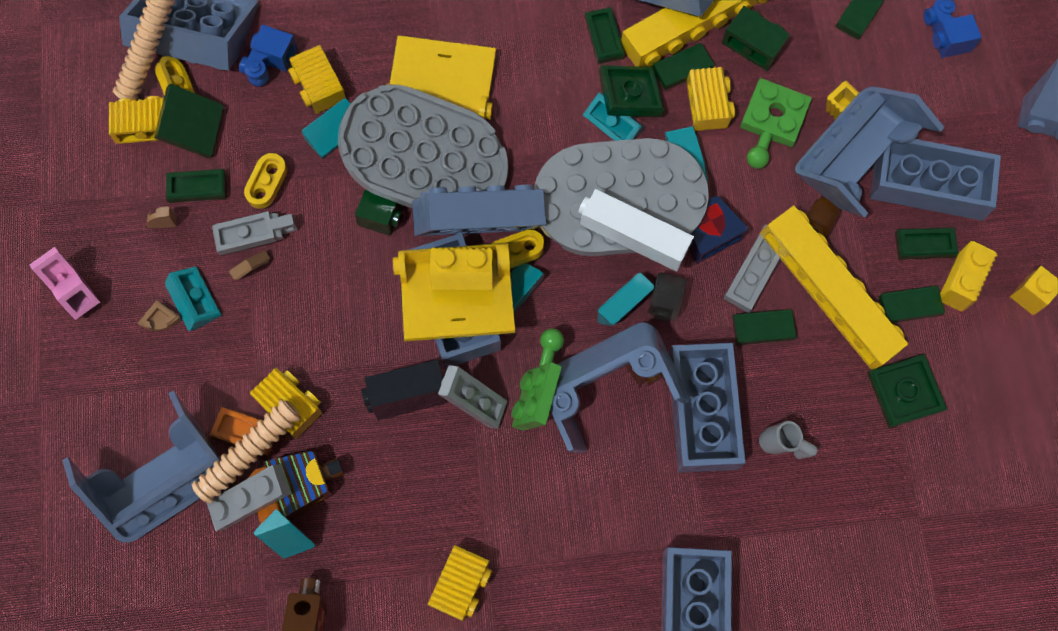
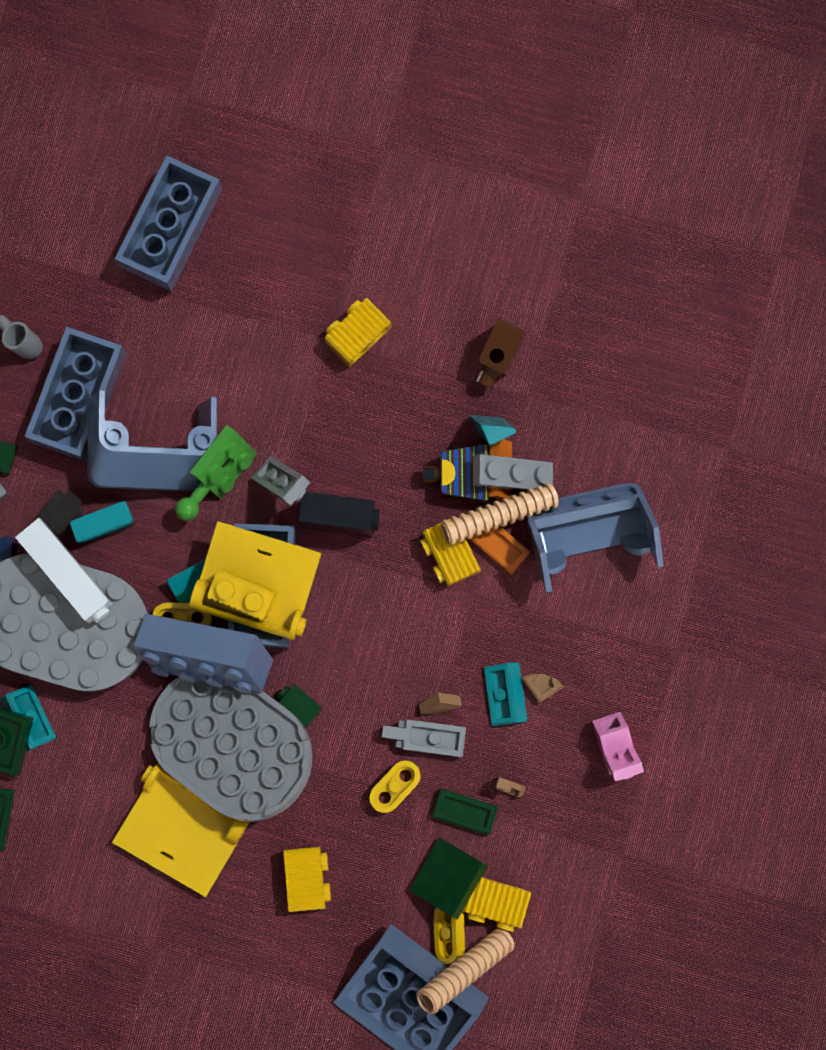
camera: 155 degrees left, 10 degrees up
blue brick [239,24,298,87] -> none
teal slope [302,98,351,159] -> none

